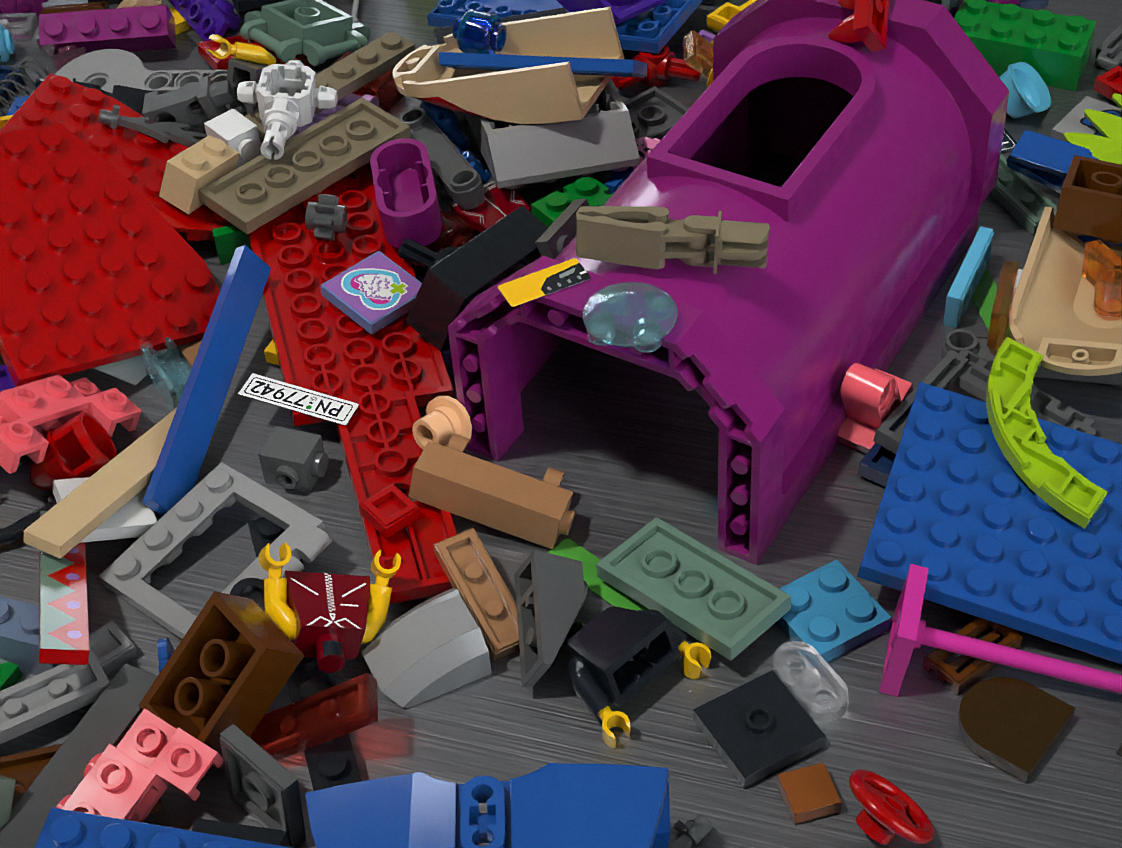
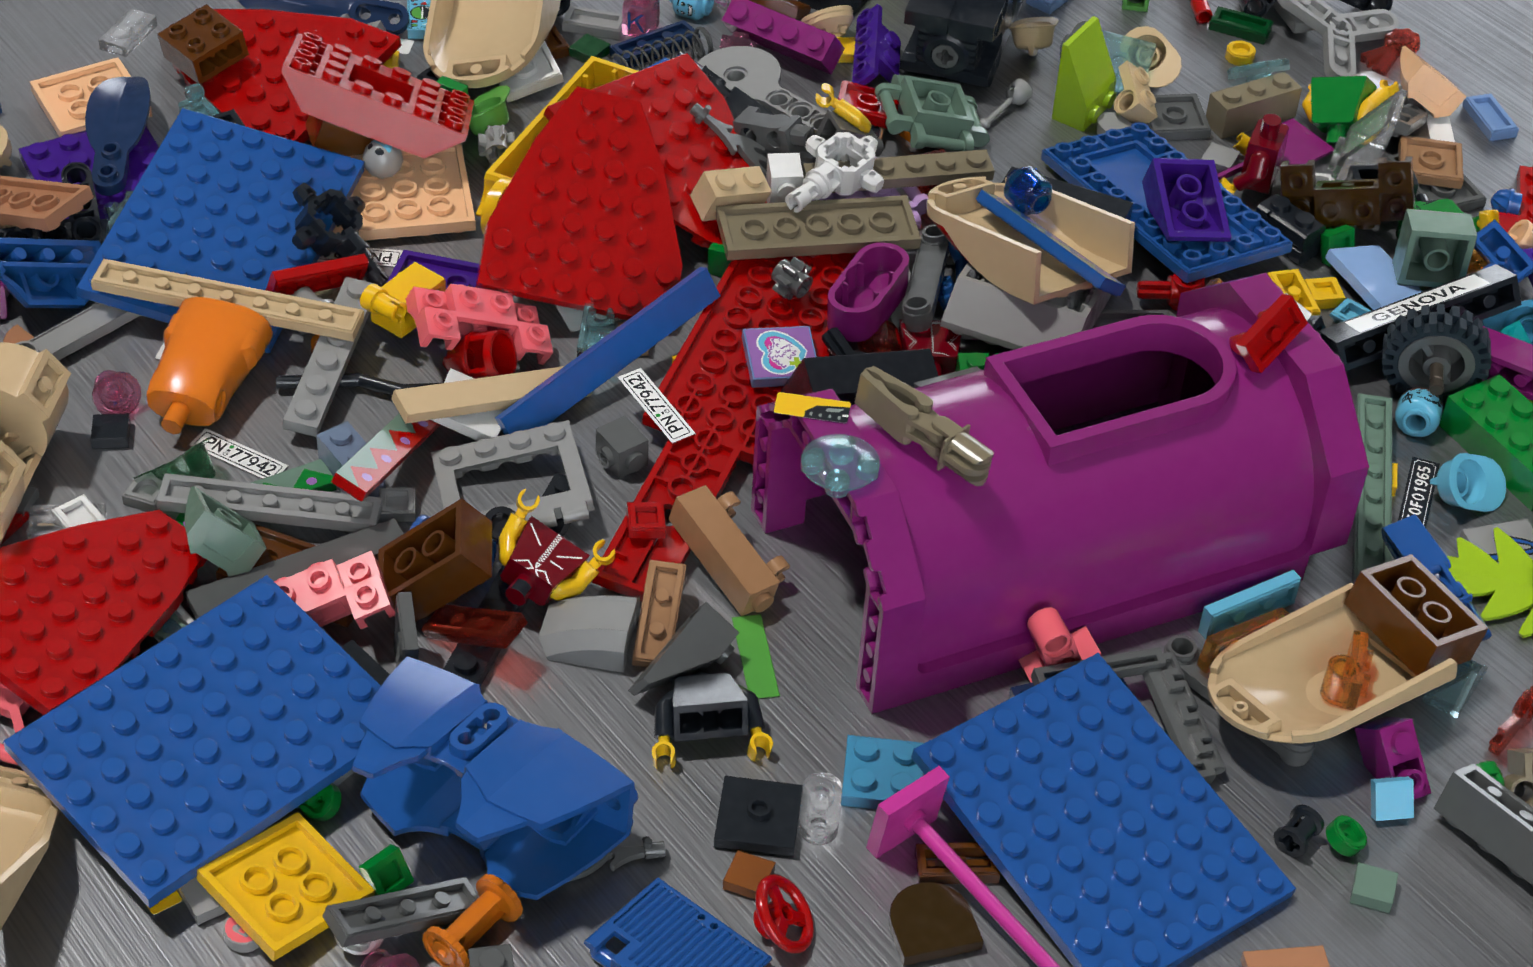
camera: 30 degrees right, 0 degrees up
light nougat piece [412,396,472,450] -> none
sand green plate [596,517,791,661] -> none
lime tile [986,337,1108,529] -> none

